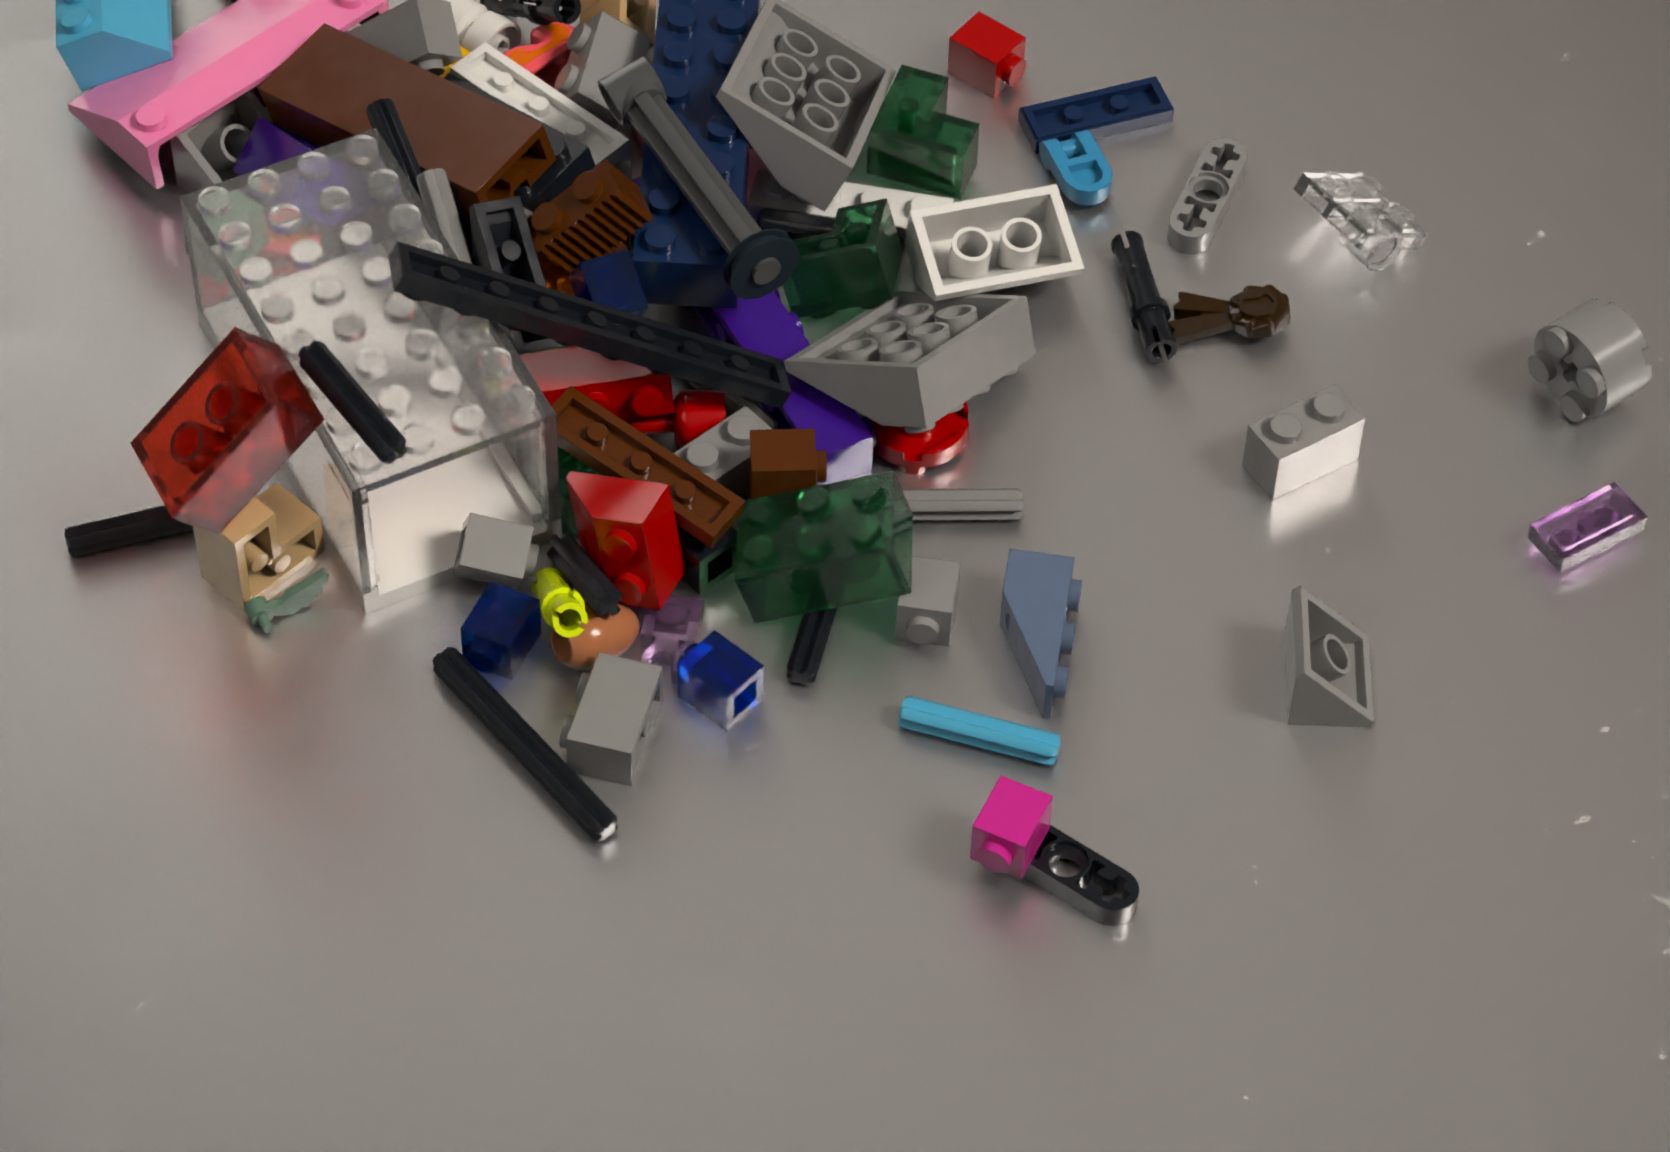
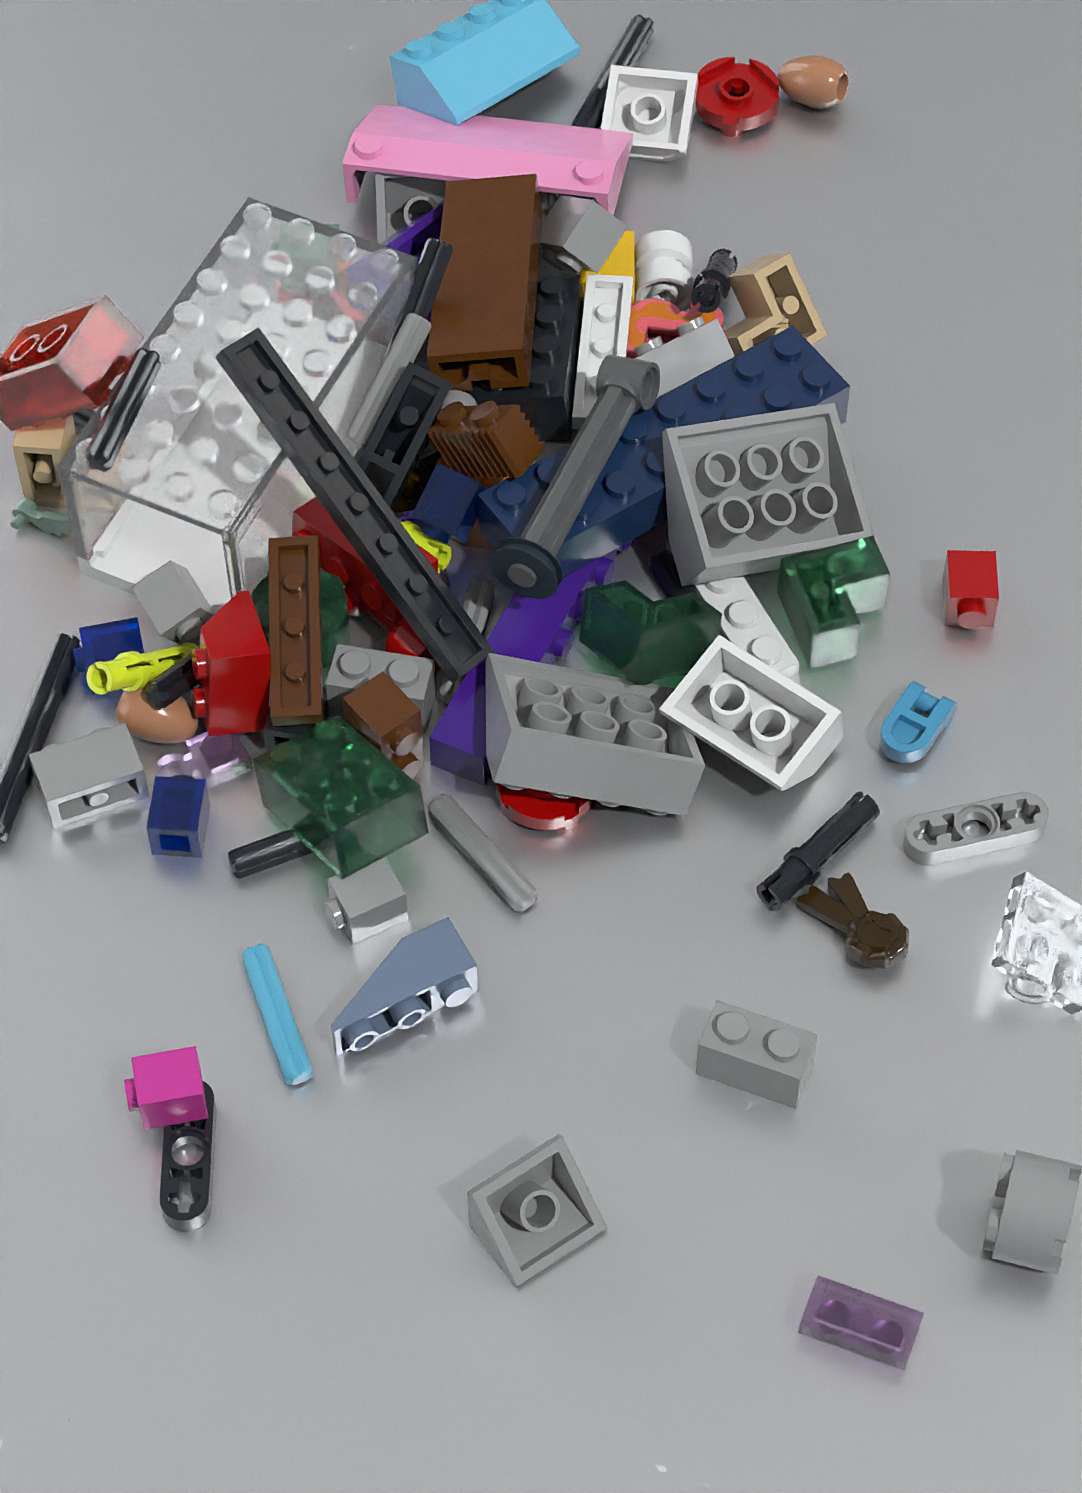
camera: 55 degrees right, 5 degrees up
dark blue tile [1018,76,1174,154] -> none

